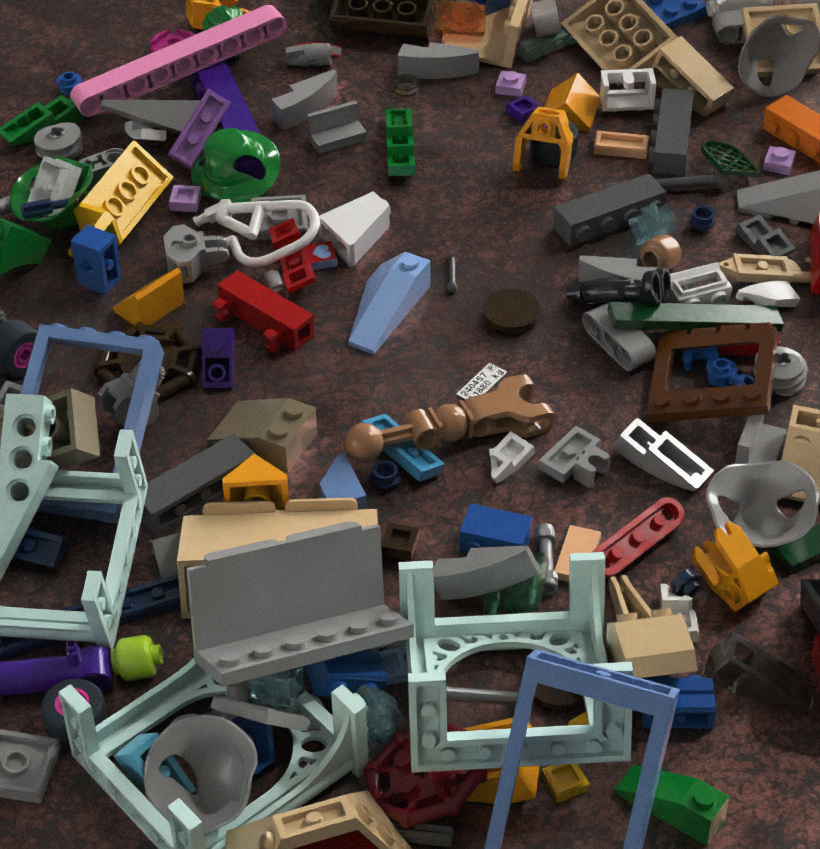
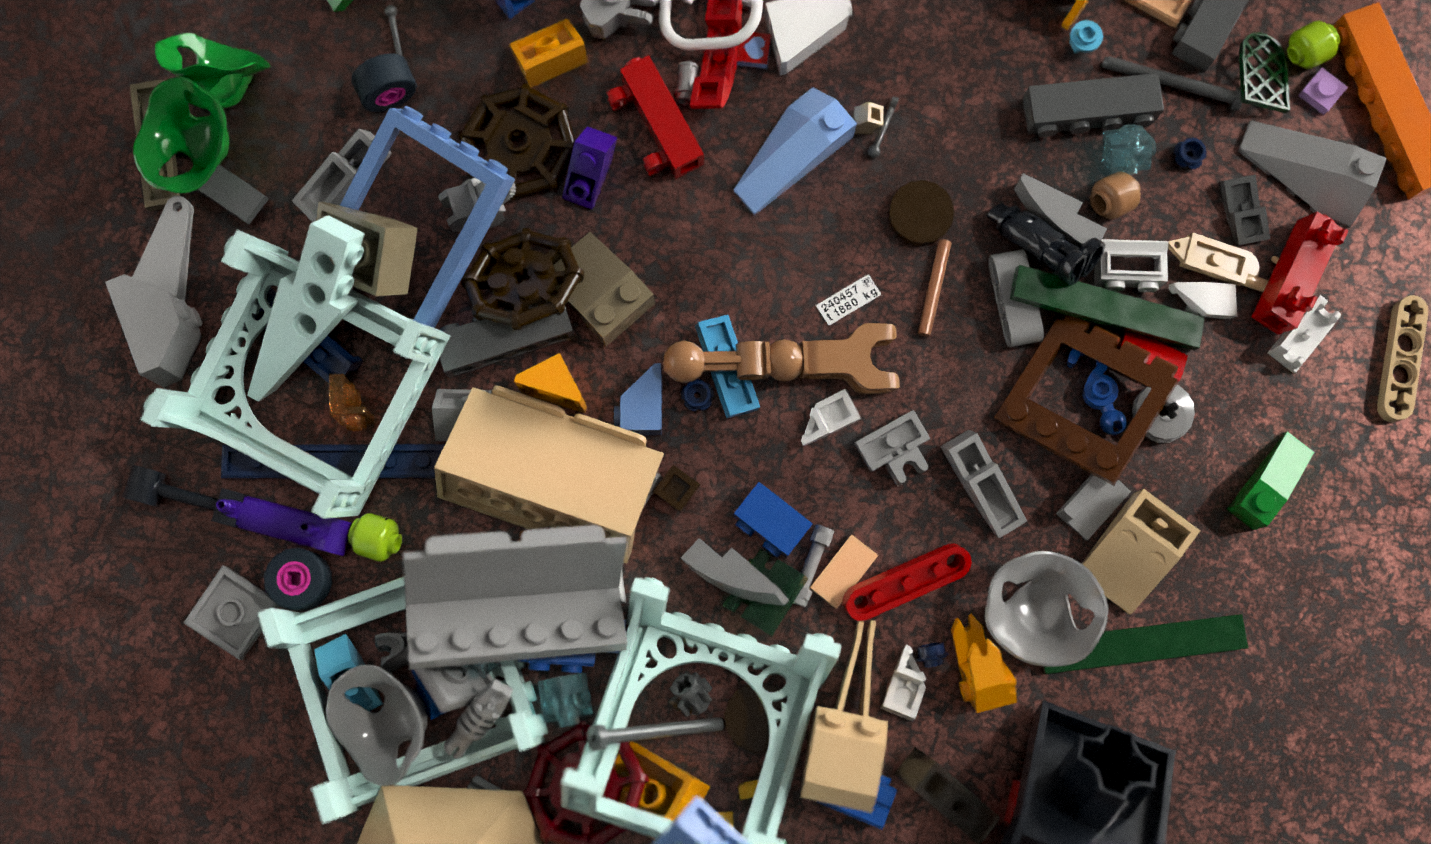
camera: 20 degrees right, 35 degrees up
none -> clear orange bracket [329,374,376,431]
none -> light grey hinge [444,679,512,758]
none -> dark brown plate [461,228,584,331]
none -> dark grey gear [669,672,713,717]
none -> tan piece [853,102,883,134]
none -> nougat bar [917,239,952,337]
none -> medium azure plate [1069,20,1103,54]
none -> lime head [1287,21,1340,69]

